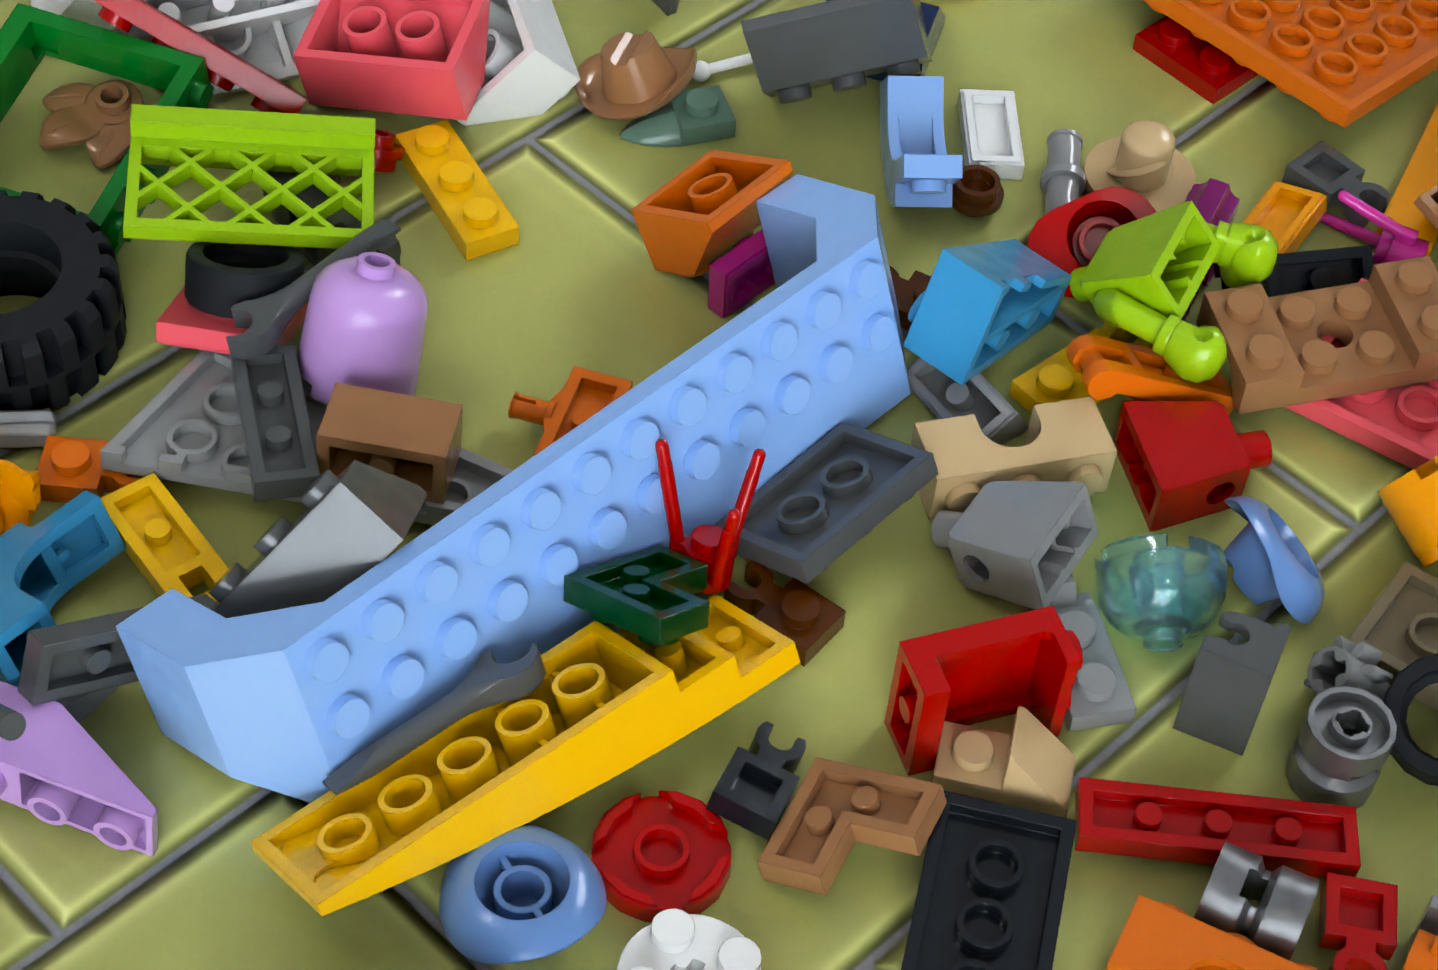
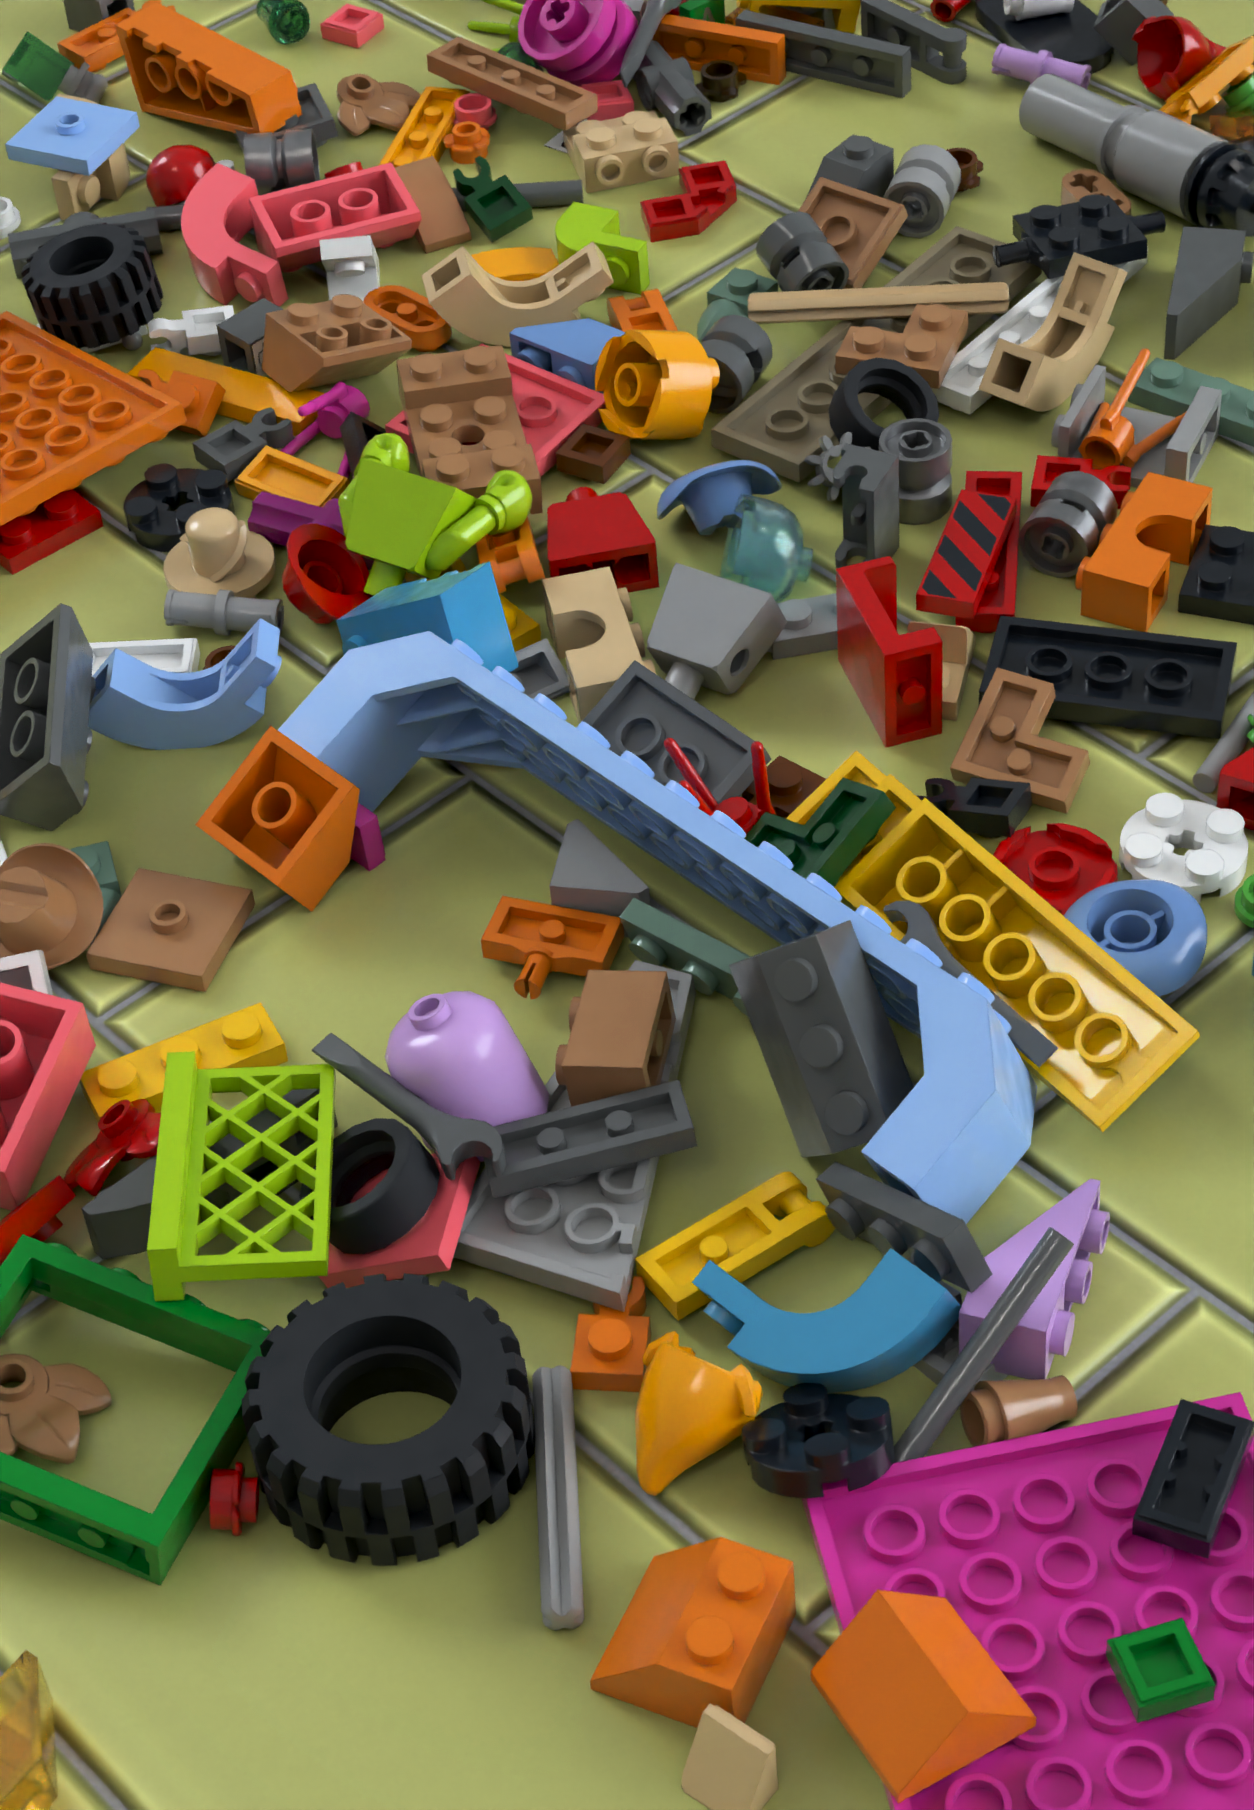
camera: 80 degrees left, 5 degrees down
none -> medium nougat plate [86,868,255,992]
none -> black plate [123,464,235,552]
none -> orange plate [138,369,226,437]
none -> reddish brown plate [555,424,631,484]
none -> red tile [916,489,1017,619]

